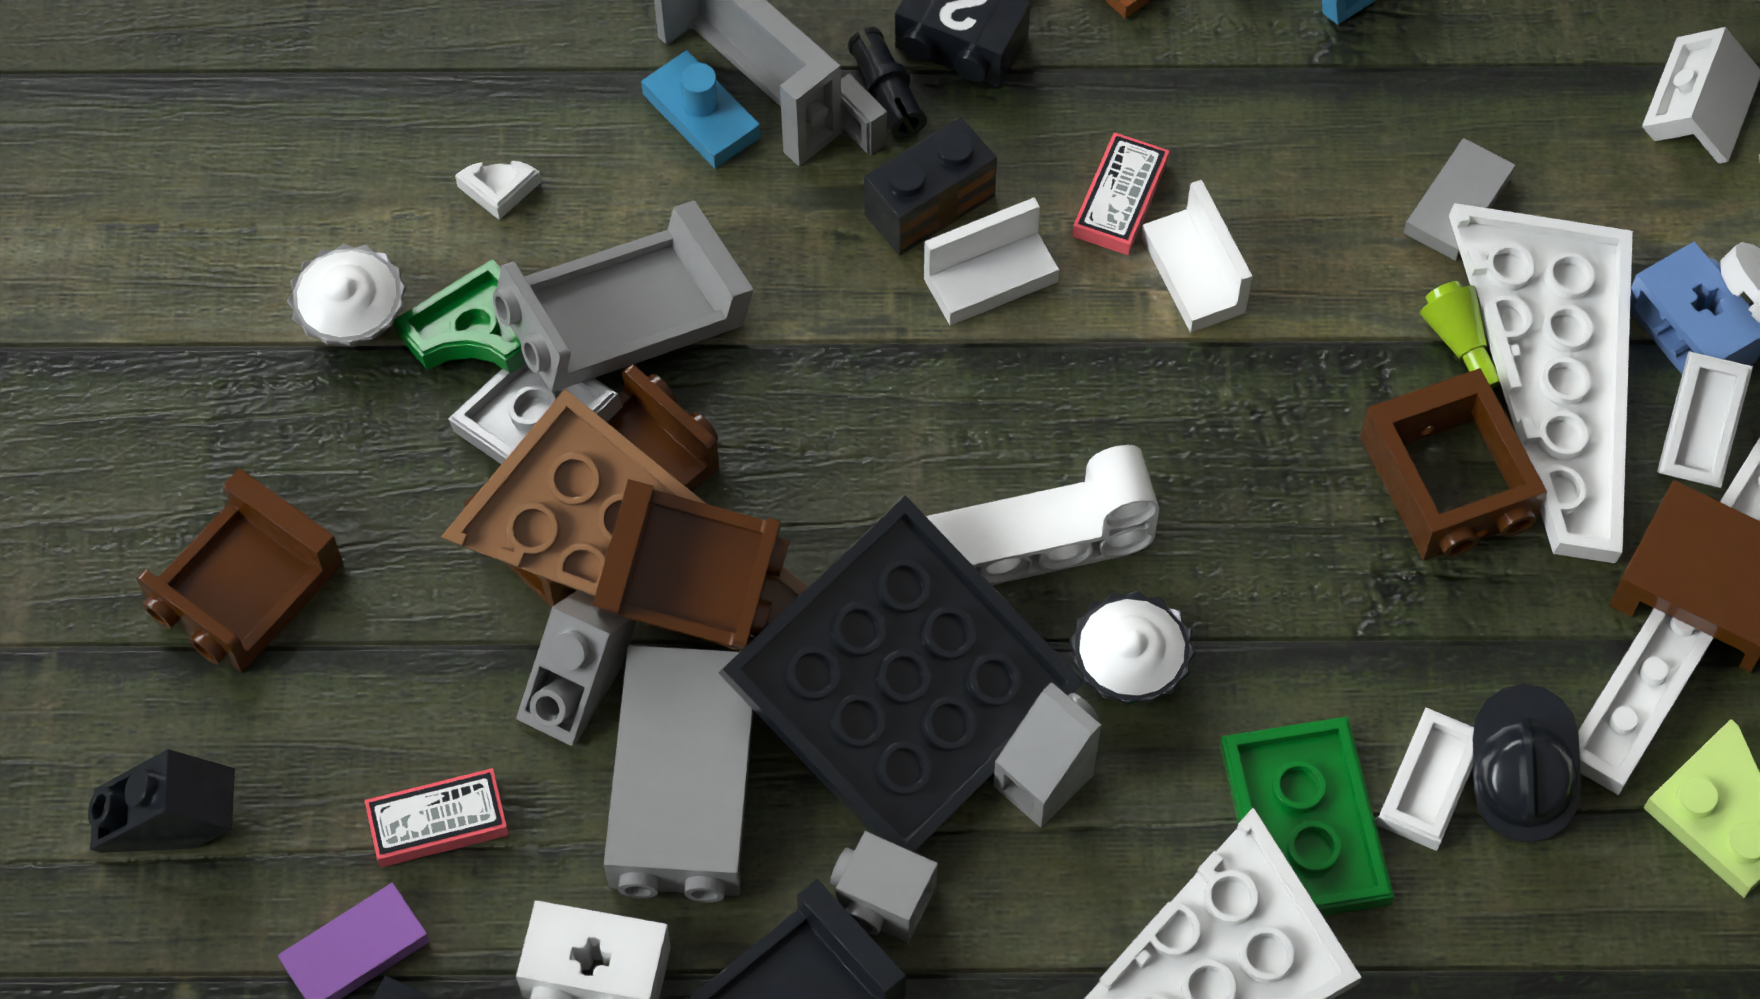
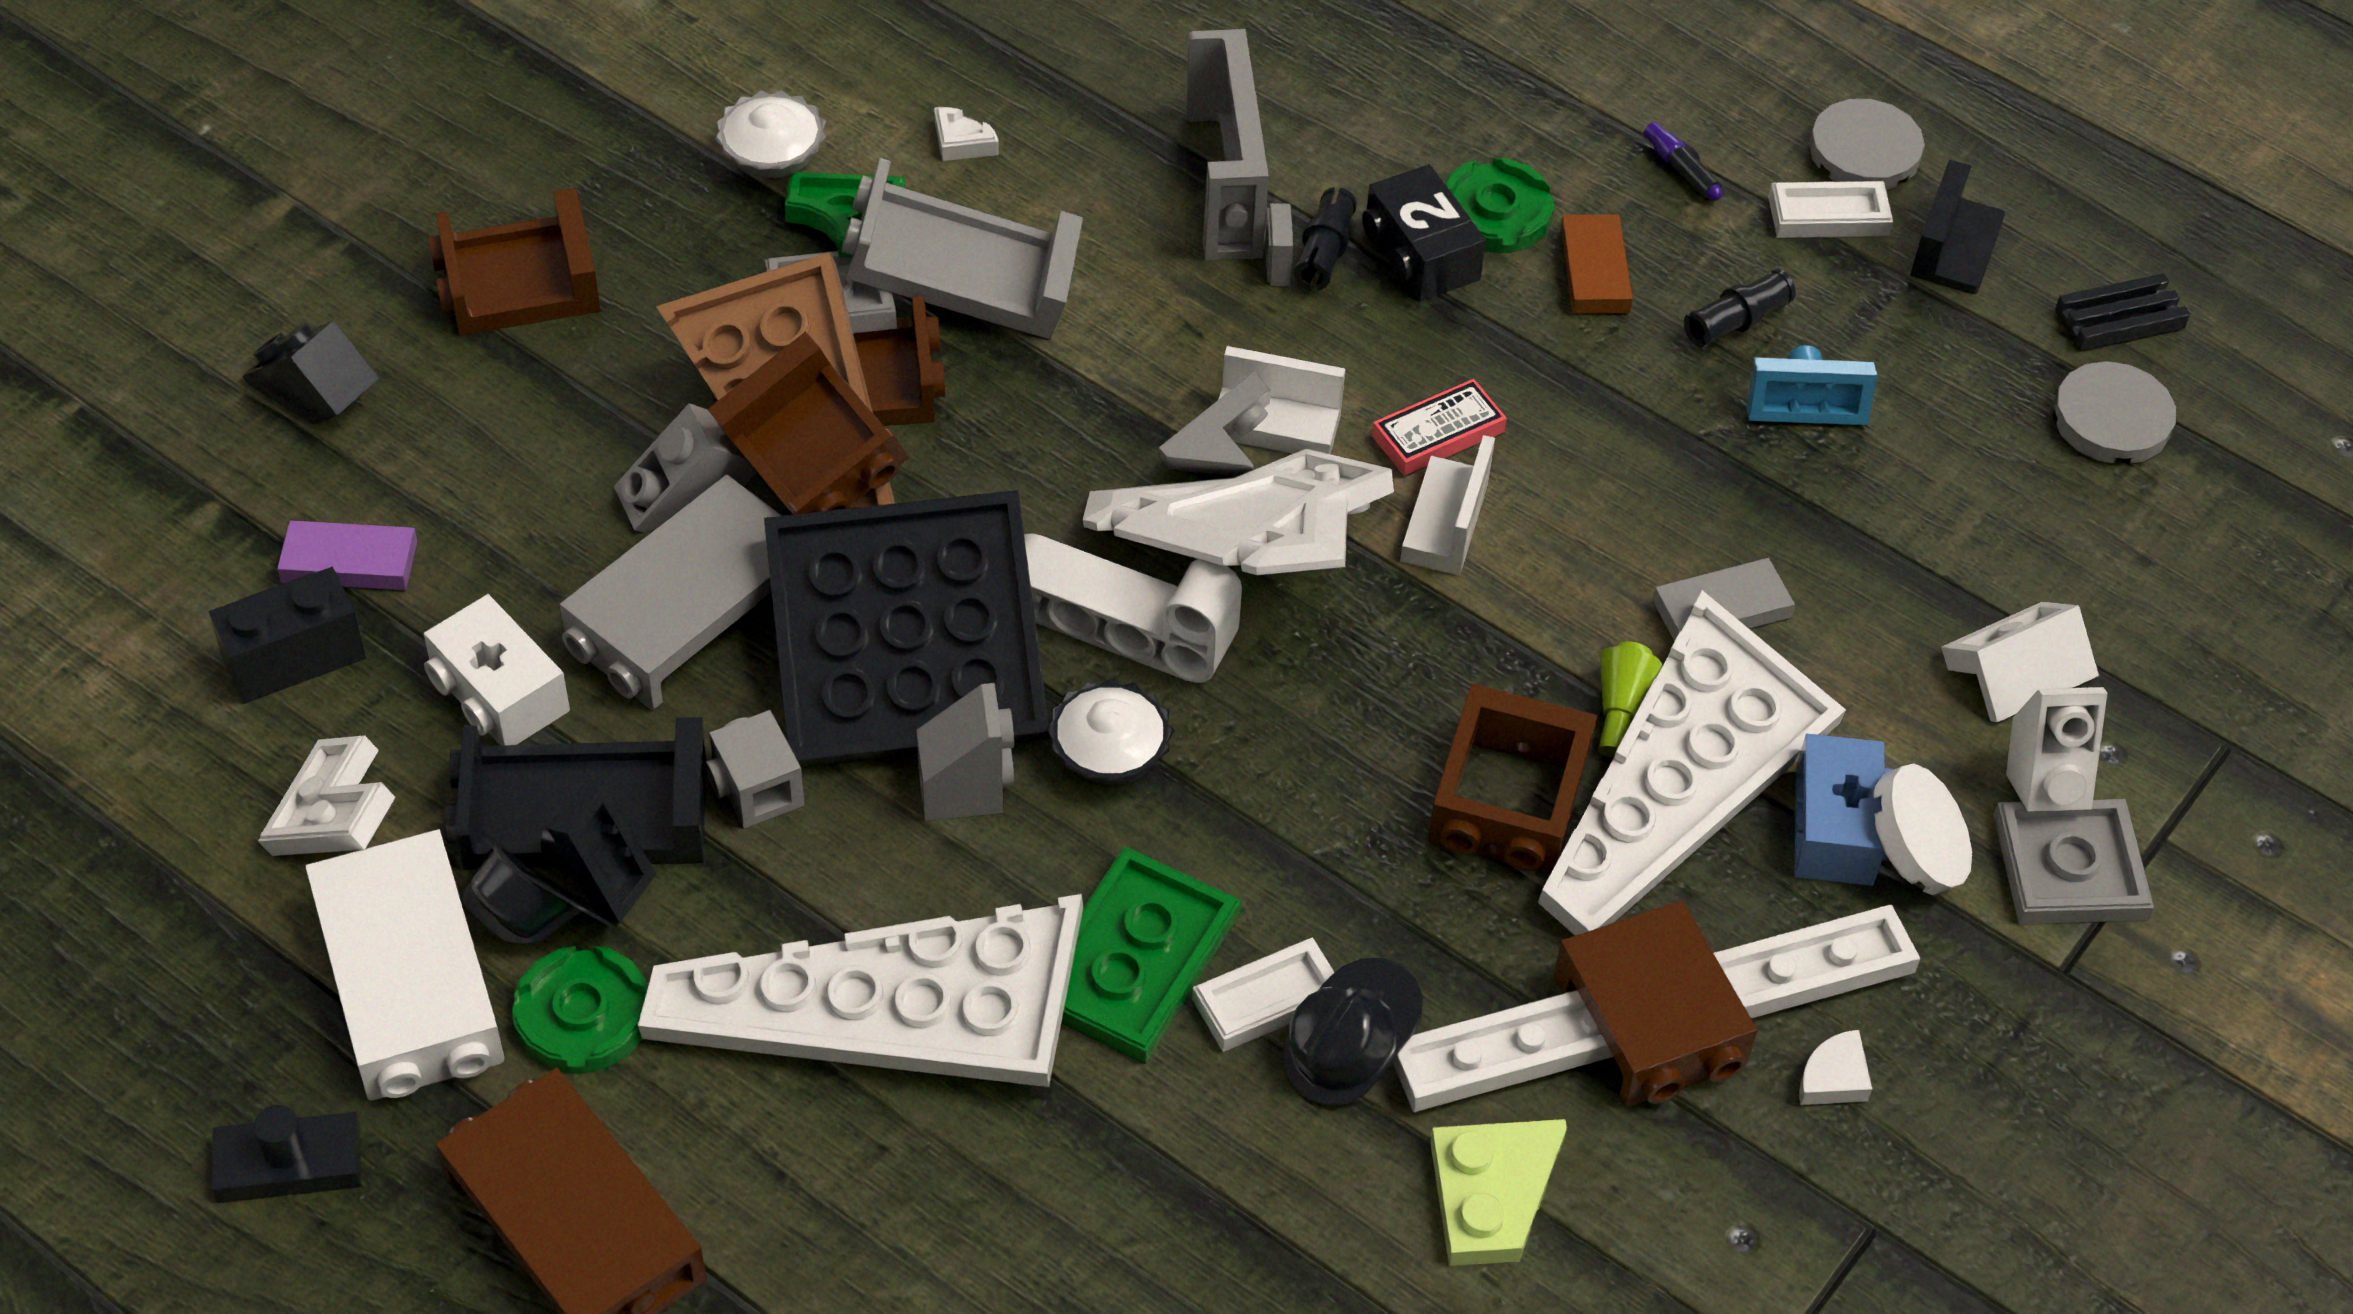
camera: 35 degrees right, 10 degrees down
tile [365,768,509,868] -> none
dark azure tile [641,50,761,169] -> none
black brick [864,117,997,256] -> none
white tile [1657,351,1753,488] -> none
none -> white plate [1083,449,1394,575]
none -> light grey slope [1159,371,1270,477]

